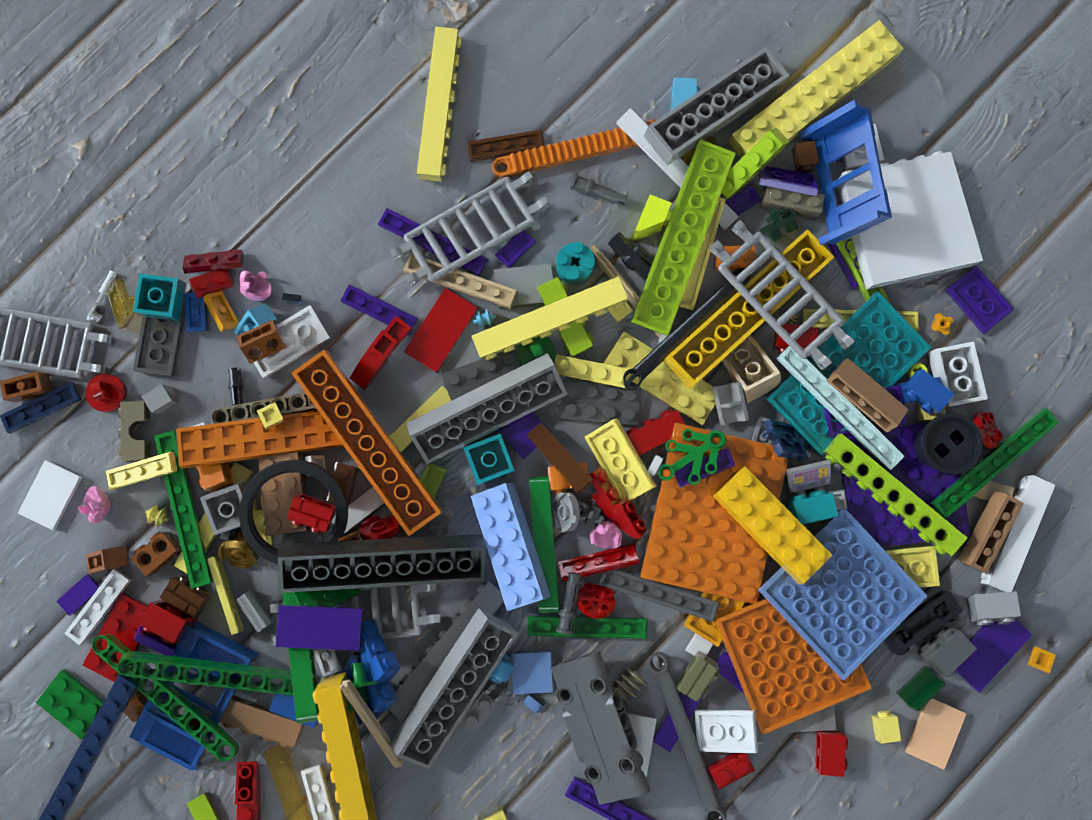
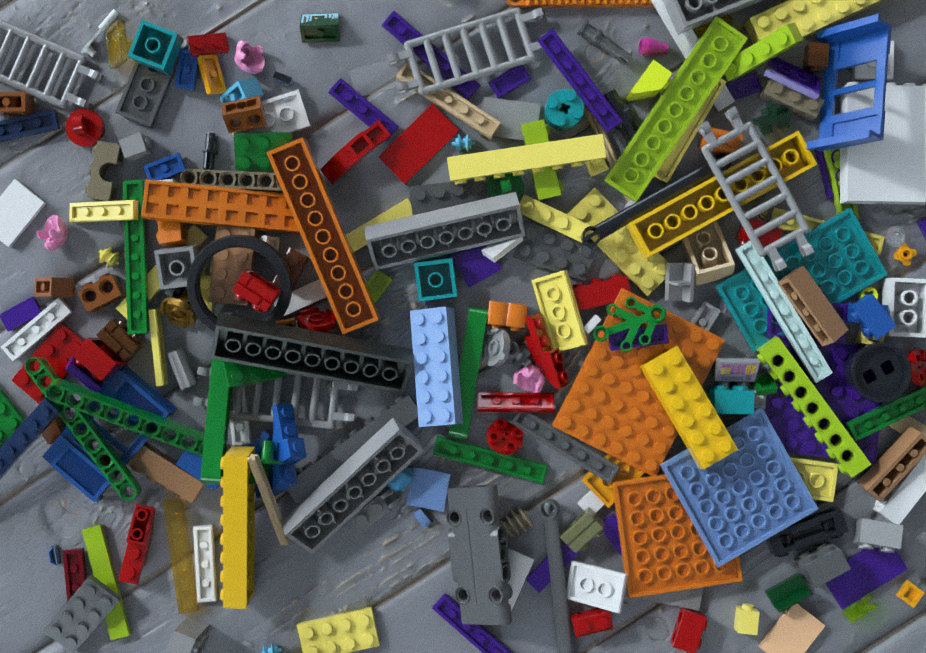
camera: 10 degrees right, 5 degrees up
dark red plate [182,249,244,274] -> none
light yellow plate [257,402,284,430] -> none
dark purple tile [275,604,362,651] -> none
reddish brown tile [527,422,593,493] -> none
dark grey pin [556,572,581,635] -> none
dark blue plate [762,419,811,462] -> none
none -> blue plate [143,152,186,180]
none -> green plate [233,132,293,172]
none -> dark green panel [300,13,341,43]
none -> white tile [481,237,523,263]
none -> dark purple tile [537,28,623,134]
none -> dark pink cone [638,37,668,56]
none -> green plate [752,374,778,396]
none -> clear neon green plate [841,594,878,623]
none -> clear wheel [885,226,906,247]

